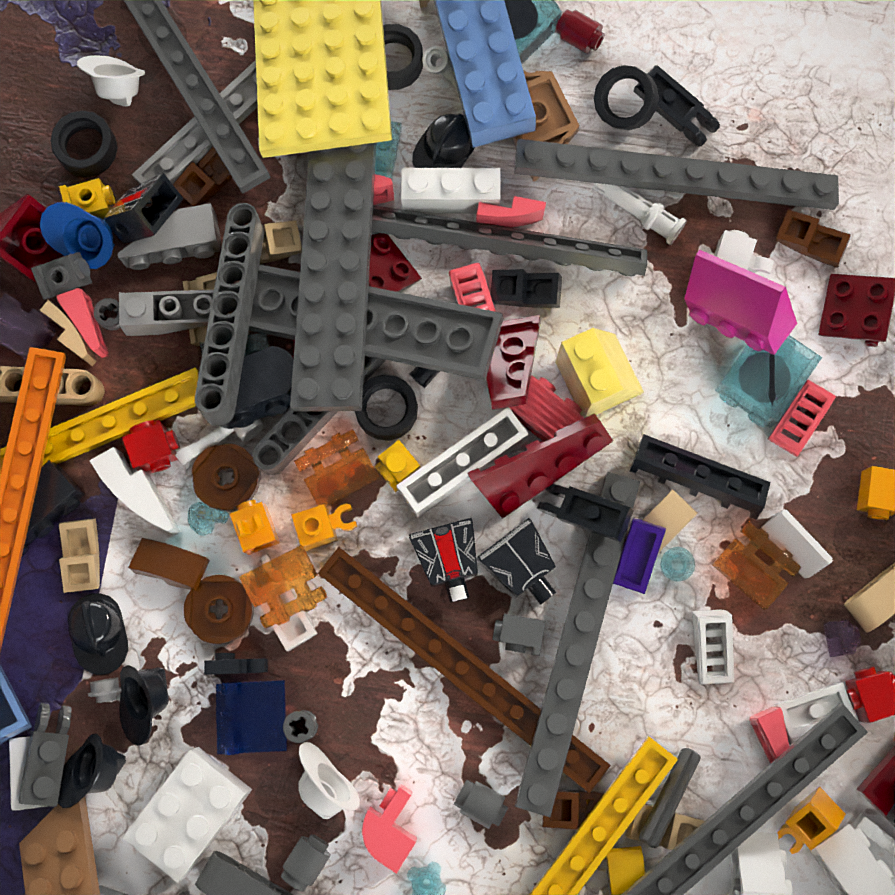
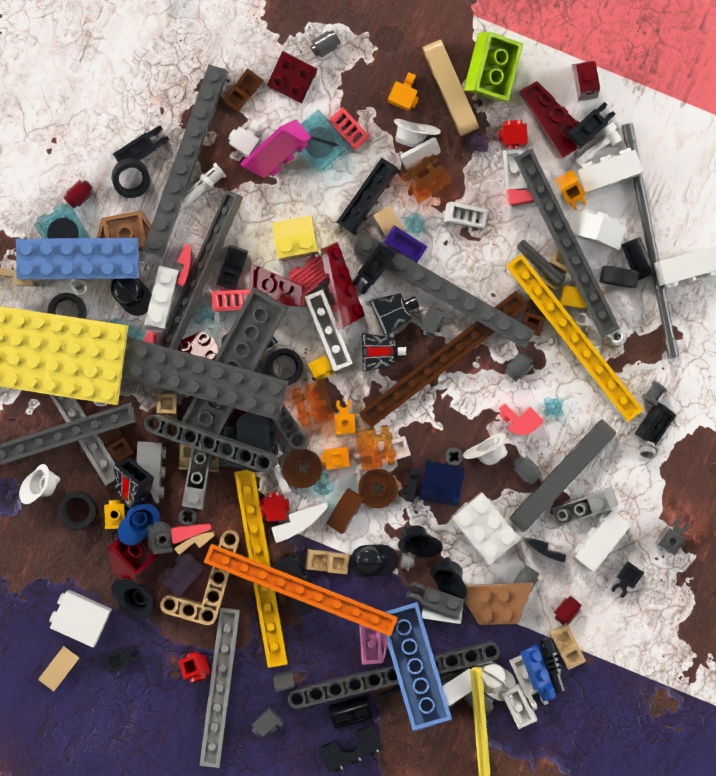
camera: 80 degrees left, 10 degrees up
none -> clear light blue plate [195,304,215,325]
none -> white piece [394,119,441,147]

